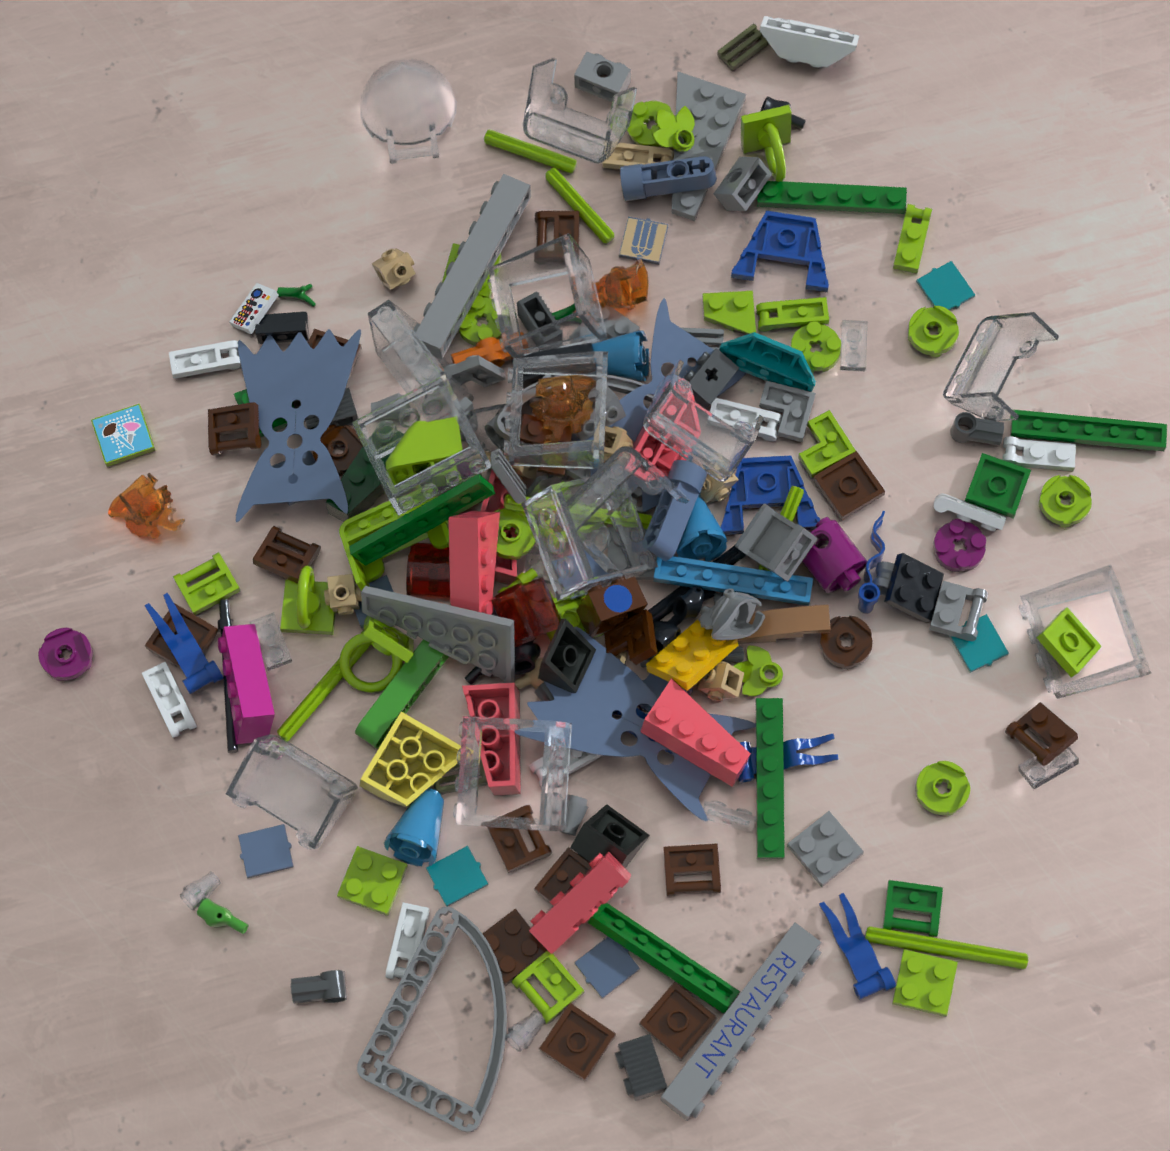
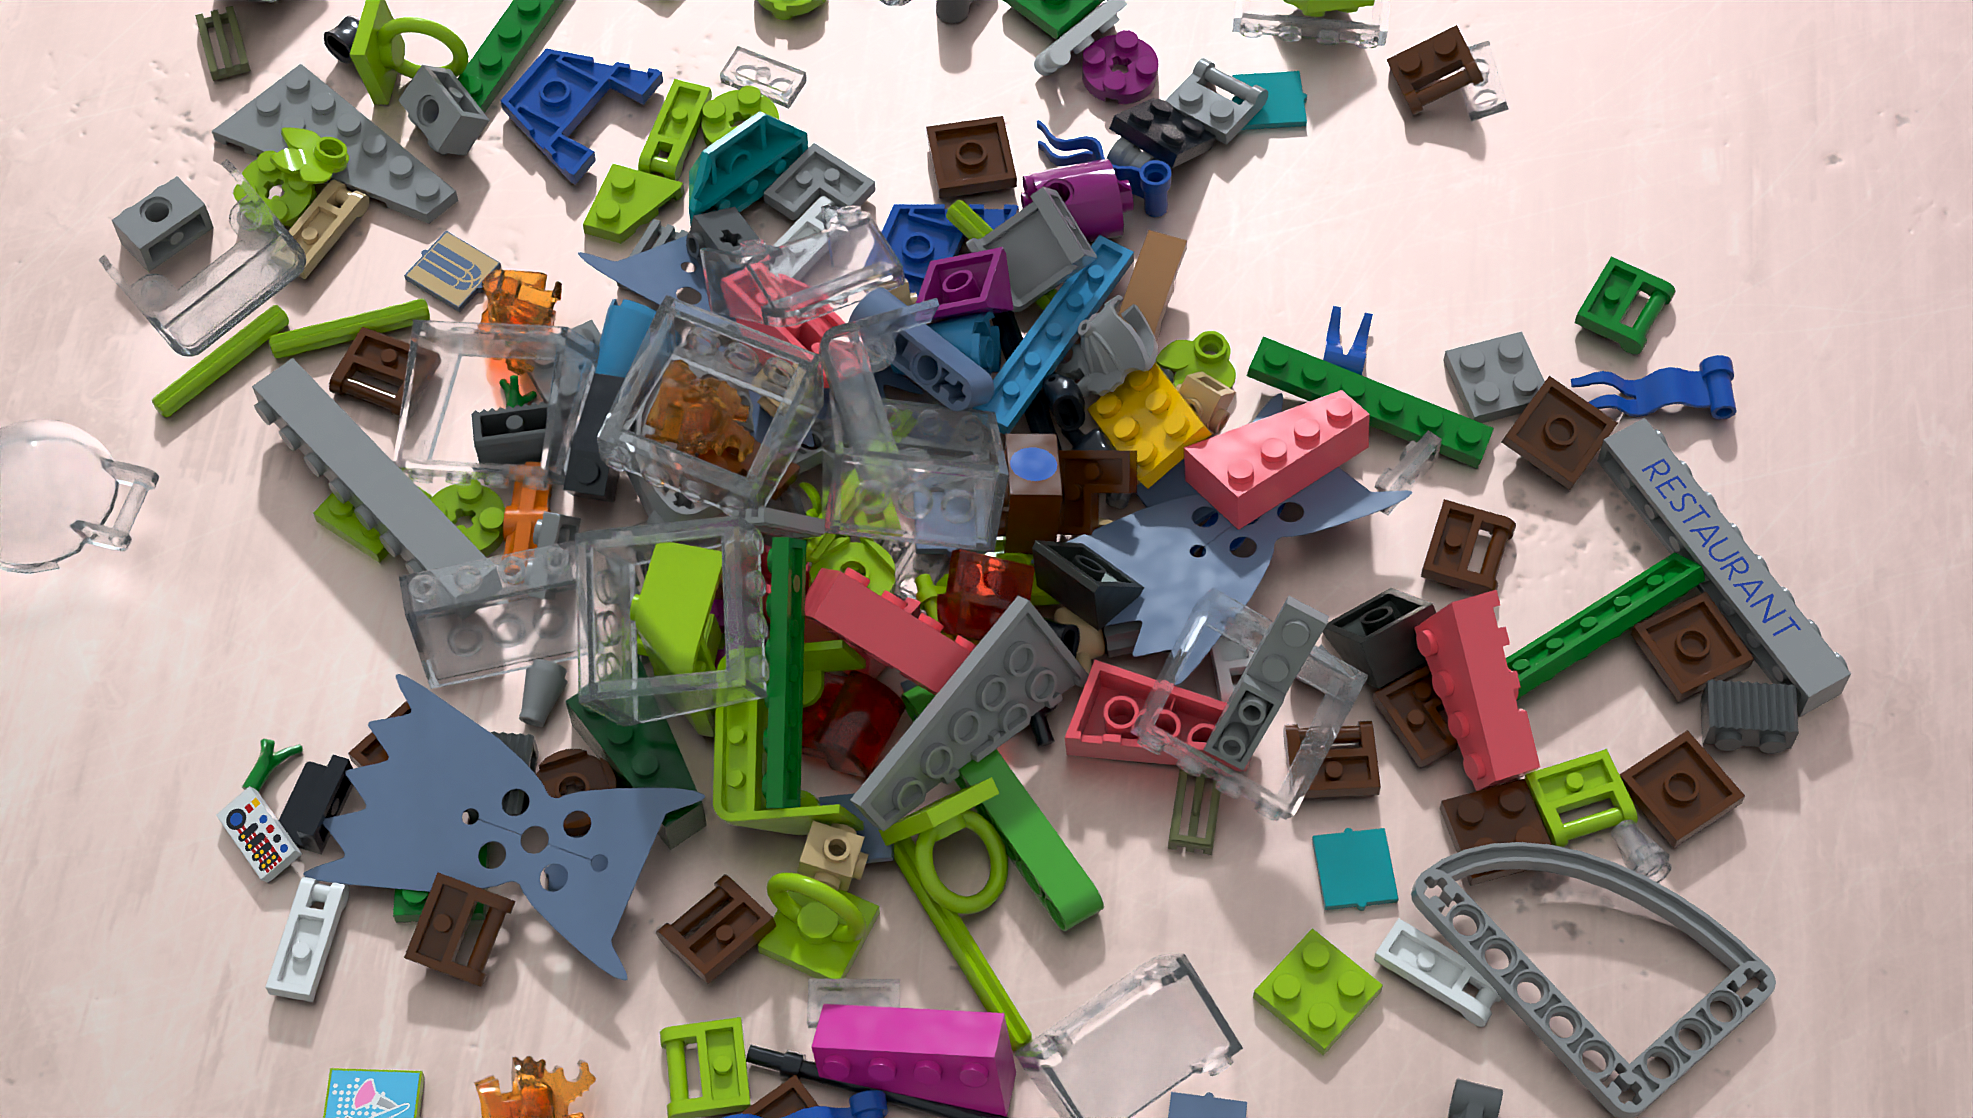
camera: 70 degrees left, 10 degrees down
light yellow wedge [360,712,471,807] -> none
tan brick [372,248,416,289] -> none
dark azure cone [384,789,444,866] -> none
sand blue piece [574,937,640,999] -> none
sand blue beam [620,156,717,201] -> none
lime plate [798,410,856,478] -> none
reddish brown plate [819,616,873,670] -> none
lime axle [865,927,1028,969] -> none
lime plate [892,949,958,1017] -> none
lime plate [916,761,970,816] -> none
none -> magenta slope [913,247,1014,323]
none -> light grey slope [1204,596,1329,770]
none -> reddish brown plate [1501,375,1618,490]

